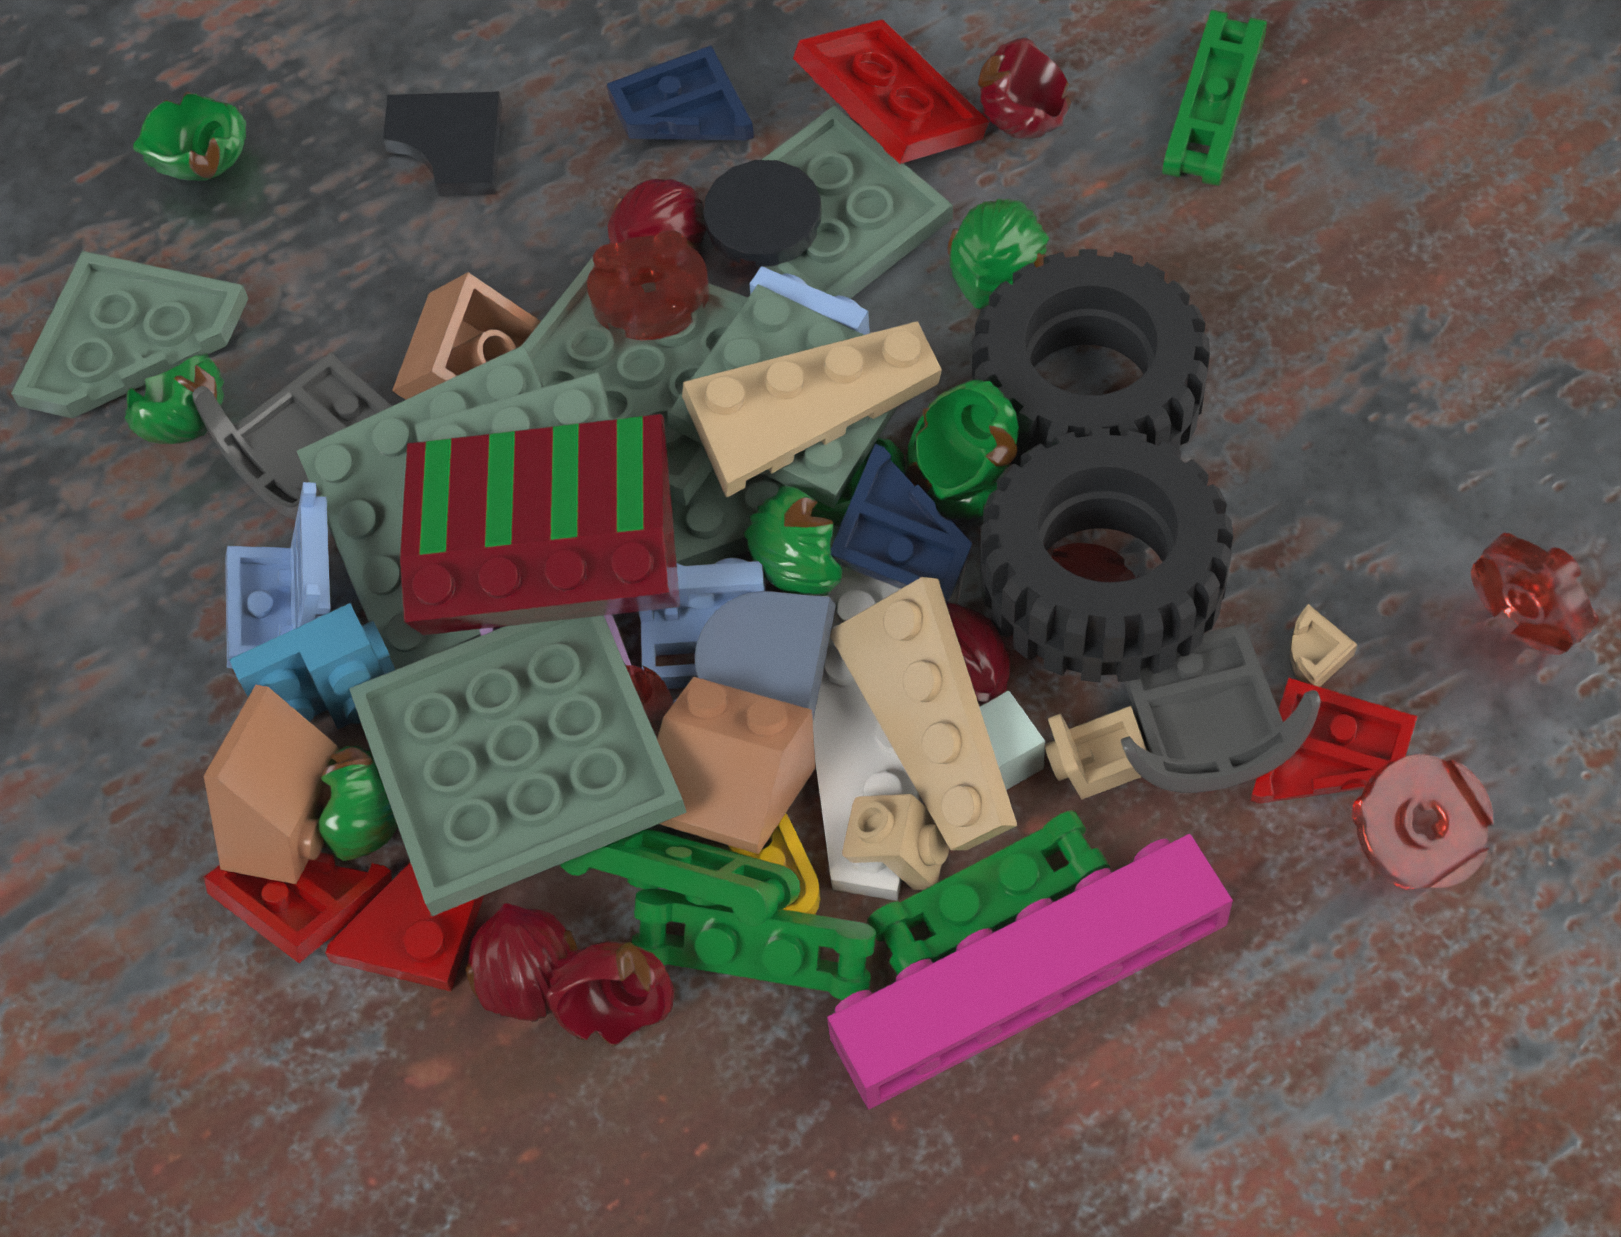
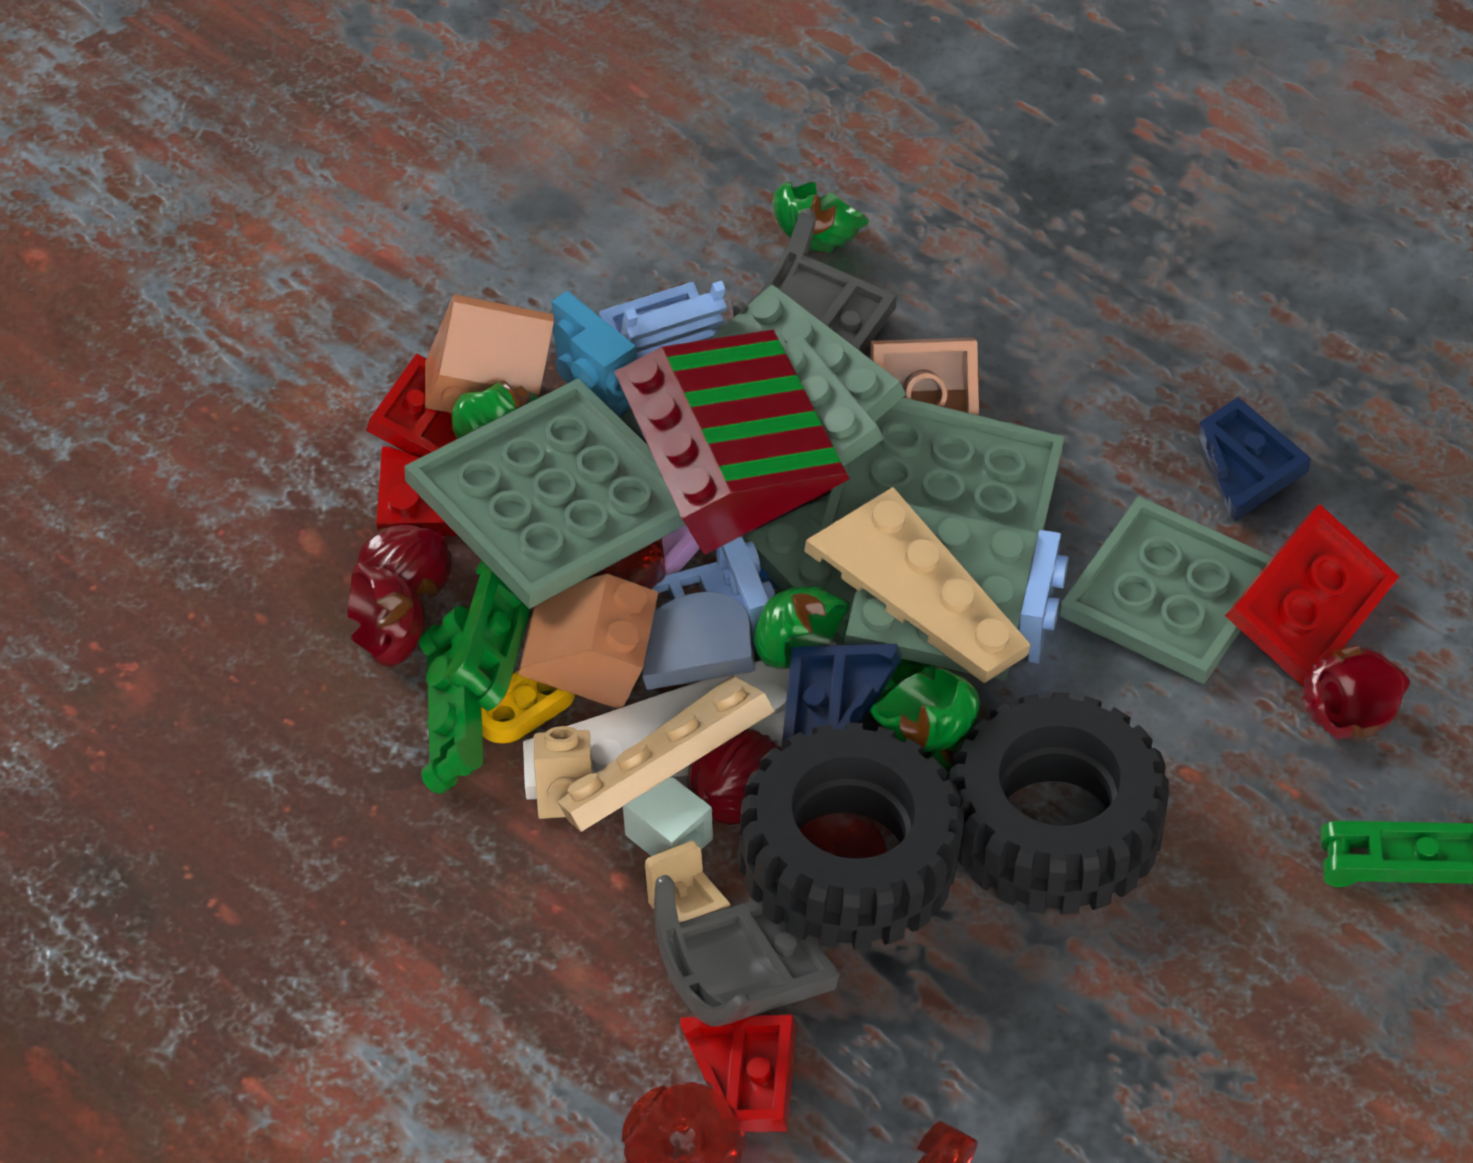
camera: 70 degrees right, 10 degrees down
sand green plate [11,251,249,418] -> none
green hair [133,91,246,181] -> none
black tile [383,91,502,196] -> none
clear red plate [587,230,710,340] -> none
dark red hair [607,178,707,271] -> none
black tile [704,160,822,267] -> none
dark pink brick [827,833,1233,1110] -> none
green plate [866,810,1110,975] -> none
green hair [947,198,1049,310] -> none
tan tile [1290,604,1357,687] -> none

